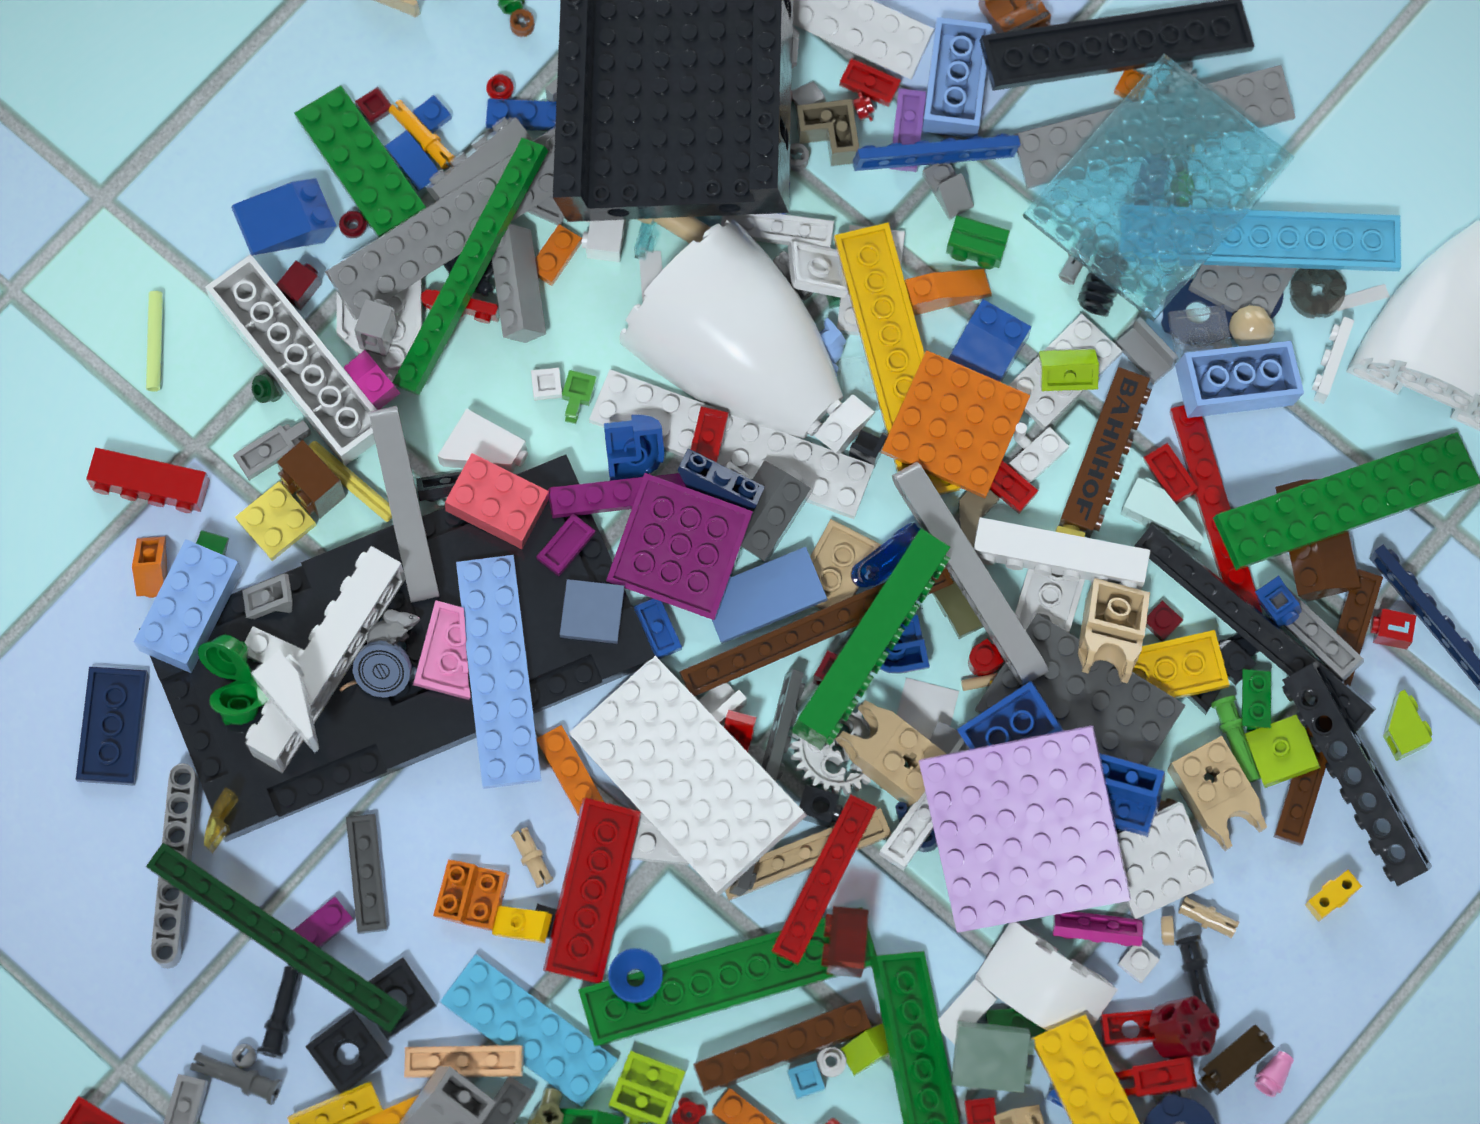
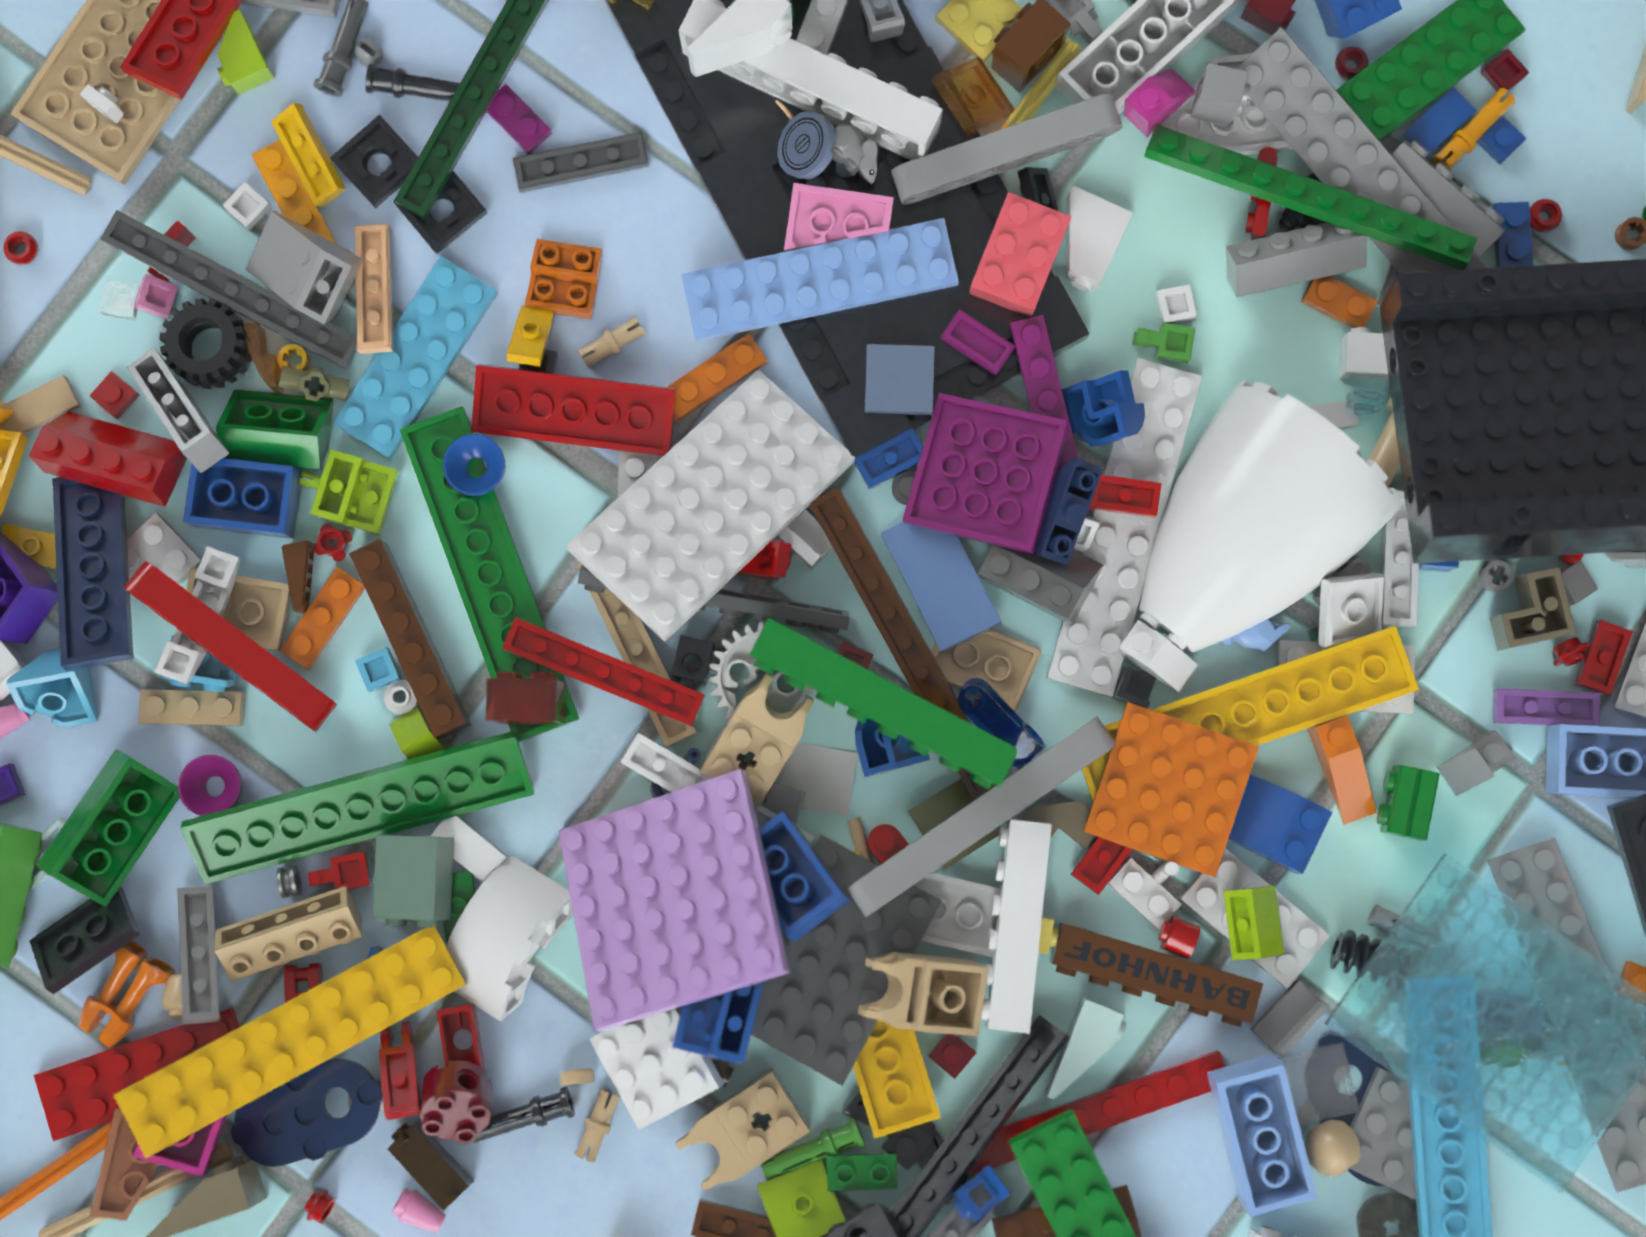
camera: 90 degrees right, 10 degrees up
blue plate [852,134,1020,171] -> none
dark pink plate [1053,911,1143,946] -> none
white plate [1118,945,1160,984] -> none
red plate [1143,443,1198,505] -> none
none -> dark grey plate [892,471,916,505]
none -> clear orange tile [931,56,1015,136]
none -> red plate [1158,916,1201,959]

